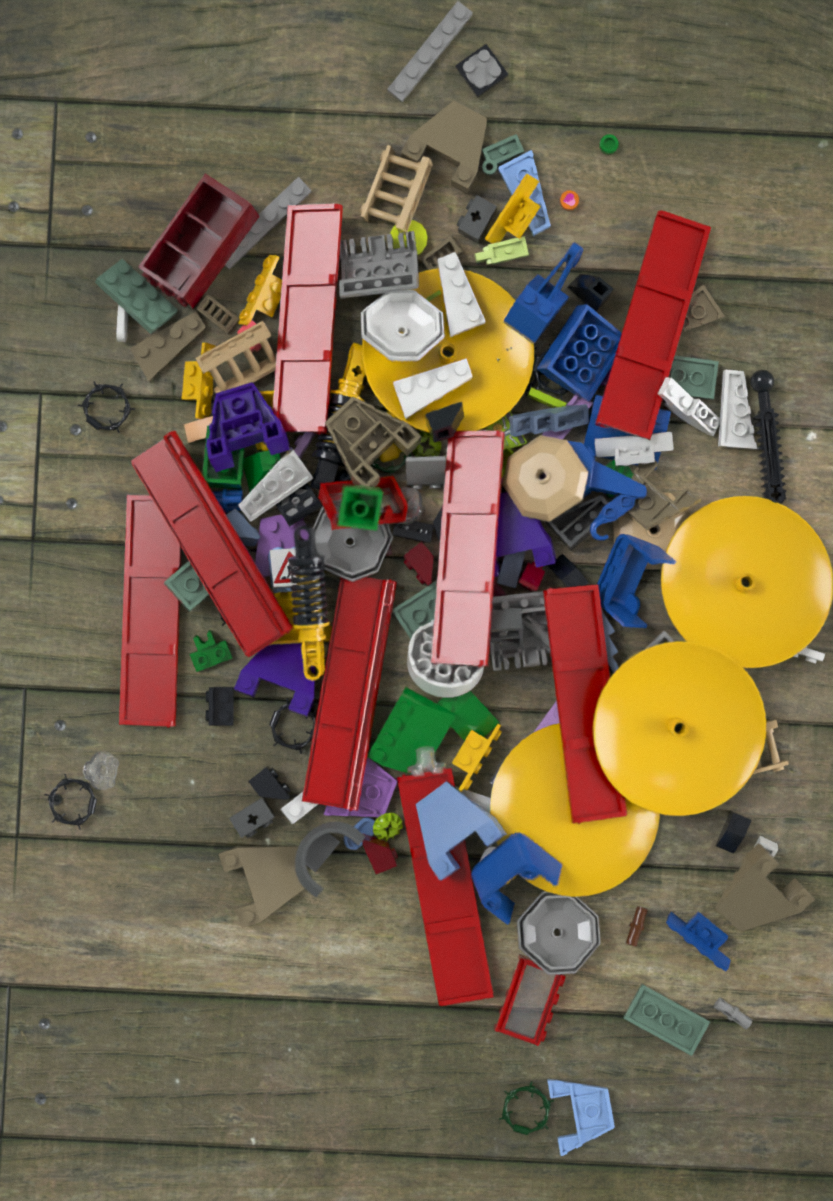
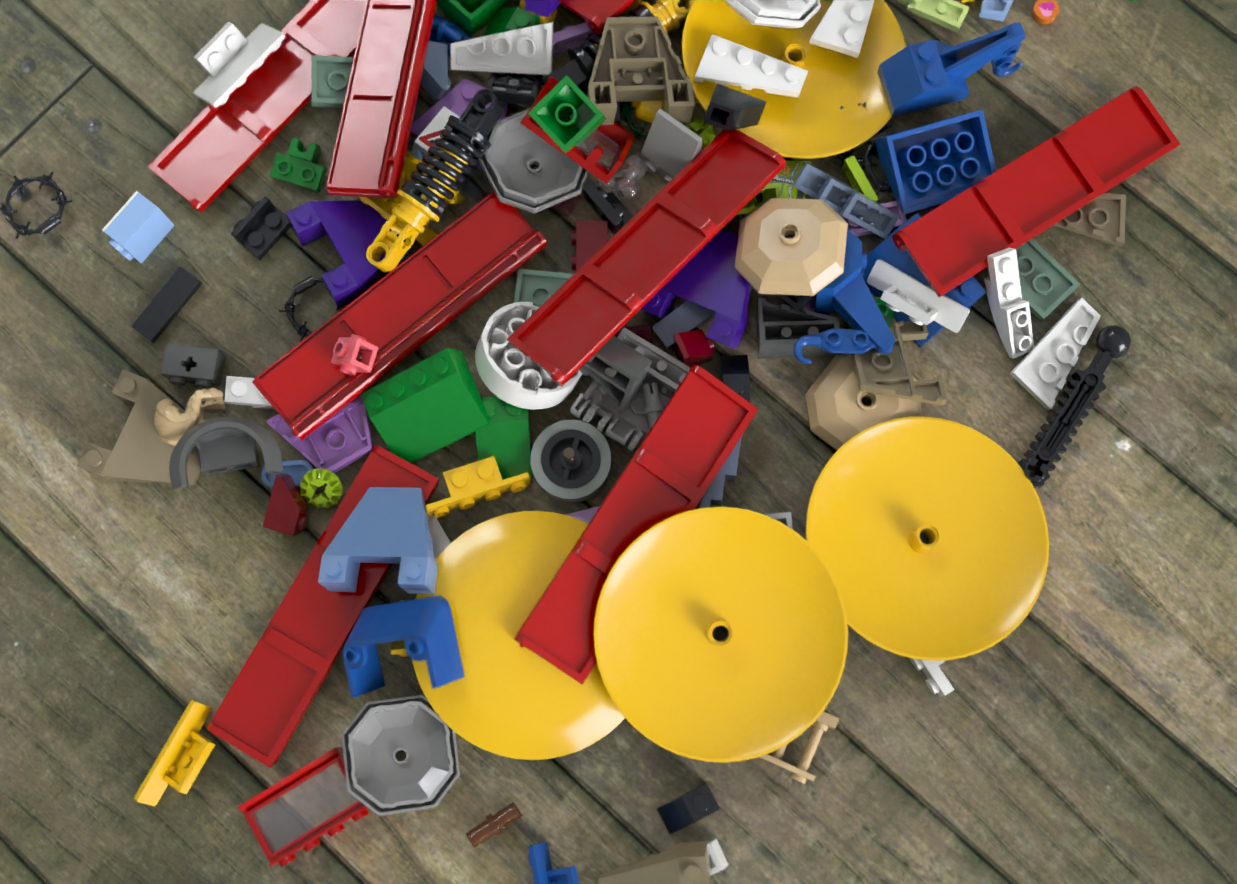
camera: 45 degrees right, 10 degrees down
clear plate [82,751,119,790] -> none
black slope [248,766,291,800] -> none
clear plate [407,746,446,777] -> none
black slope [567,274,613,312] -> none
blue windscreen [597,534,676,628] -> none
none -> light blue piece [102,191,175,264]
none -> black tile [131,266,202,343]
none -> yellow bracket [134,700,215,806]
none -> tan hair [154,388,226,446]
none -> white bracket [193,22,286,108]
none -> coral brick [331,334,379,375]
none -> wheel [530,420,612,503]

